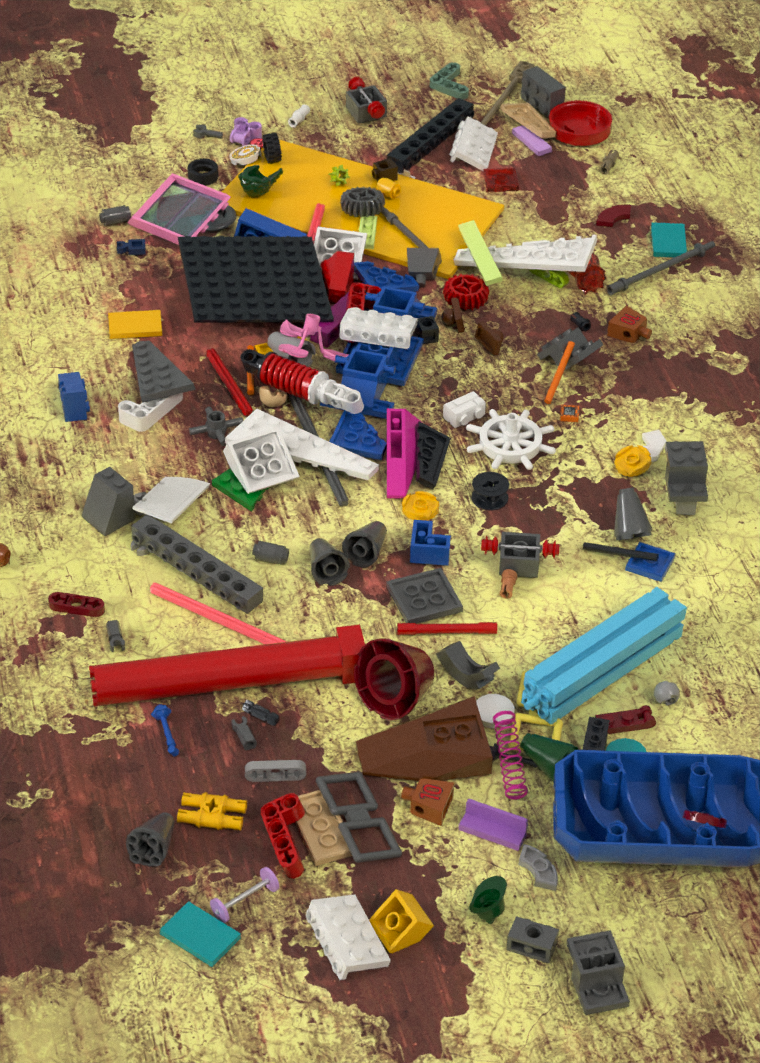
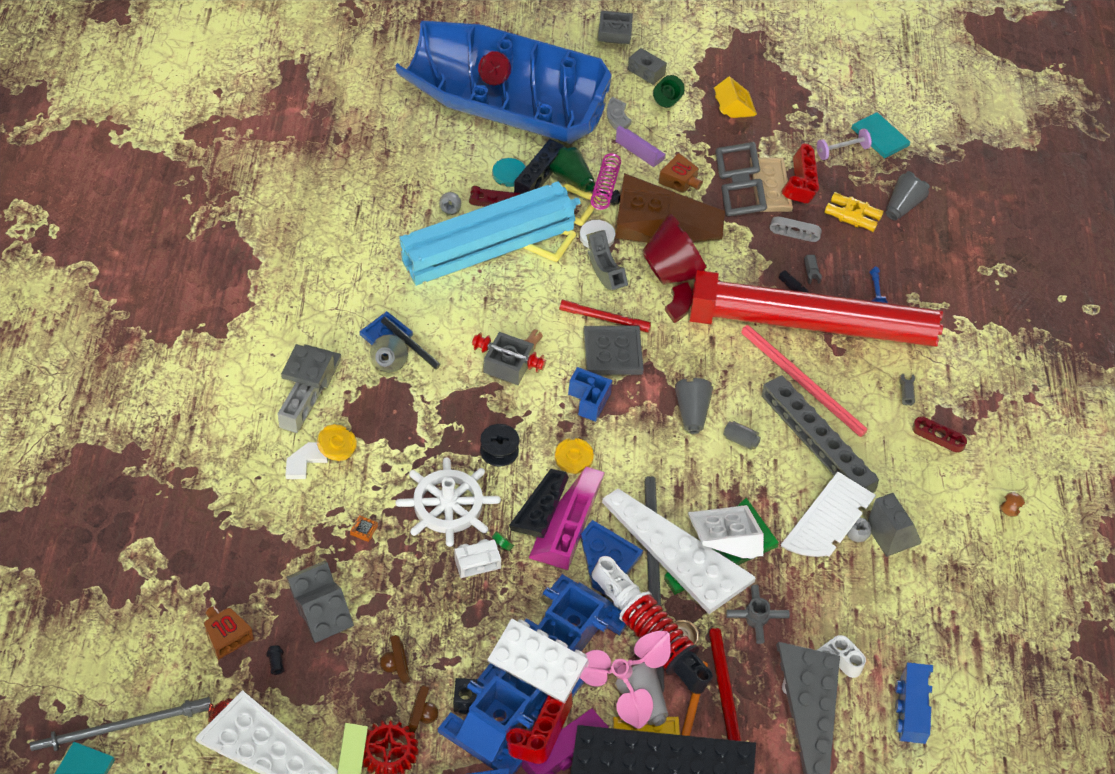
camera: 165 degrees left, 10 degrees up
white bracket [306,895,391,980] -> none
dark grey cone [342,521,387,567] -> none
orange bar [544,341,575,404] -> none
none -> green tile [492,531,515,551]

